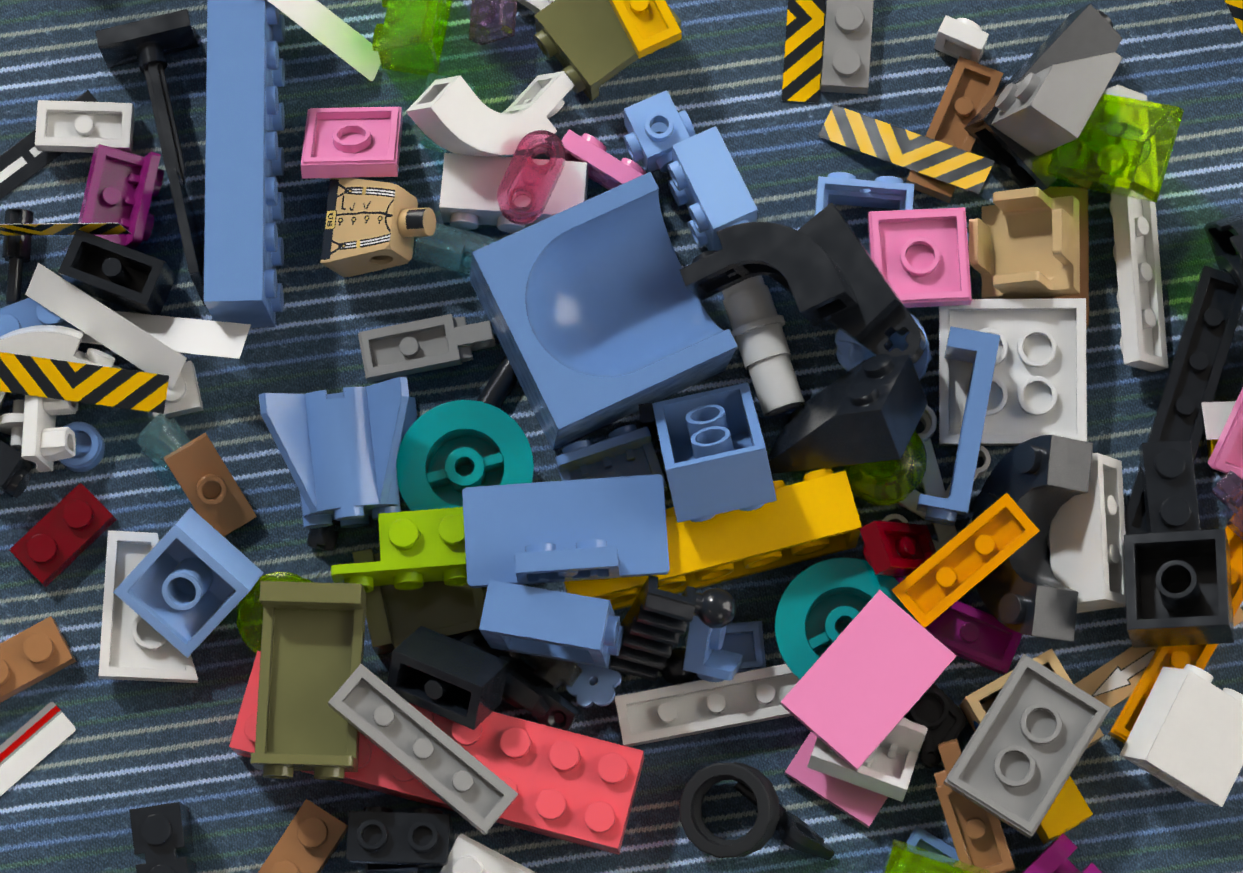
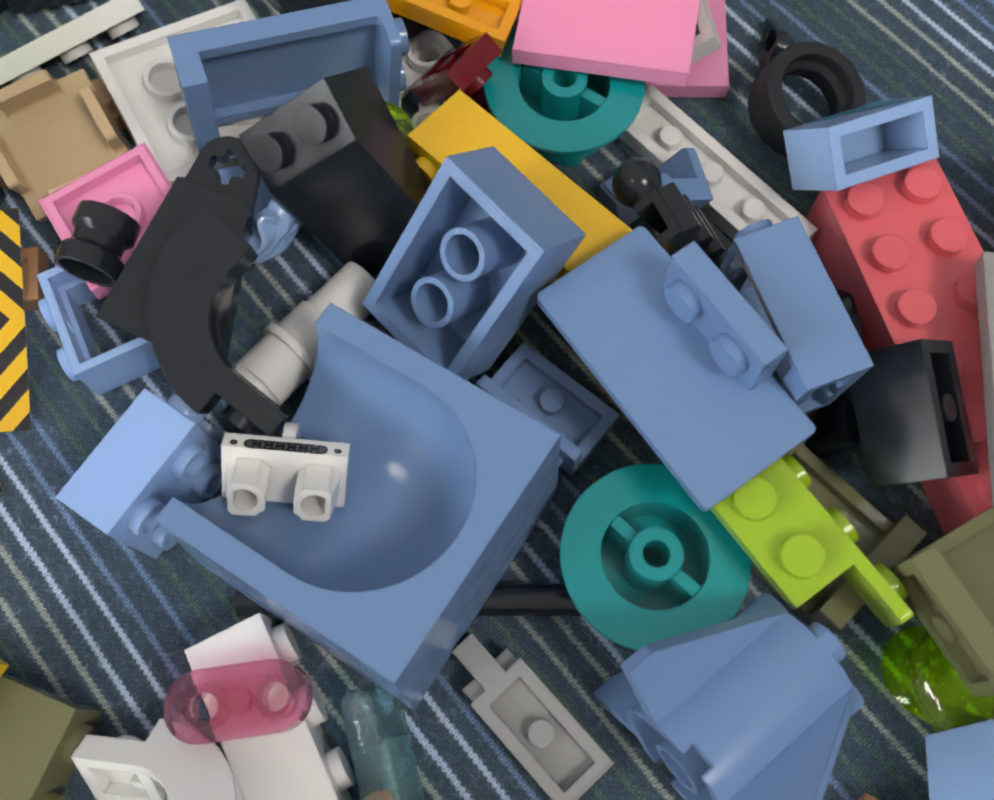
camera: 120 degrees left, 5 degrees down
bright pink plate [559,129,646,190] -> none
light blue brick [623,90,695,173] -> none
none -> black wheel [54,200,141,287]
none -> white hips [221,422,350,522]
none -> light blue brick [783,95,939,191]

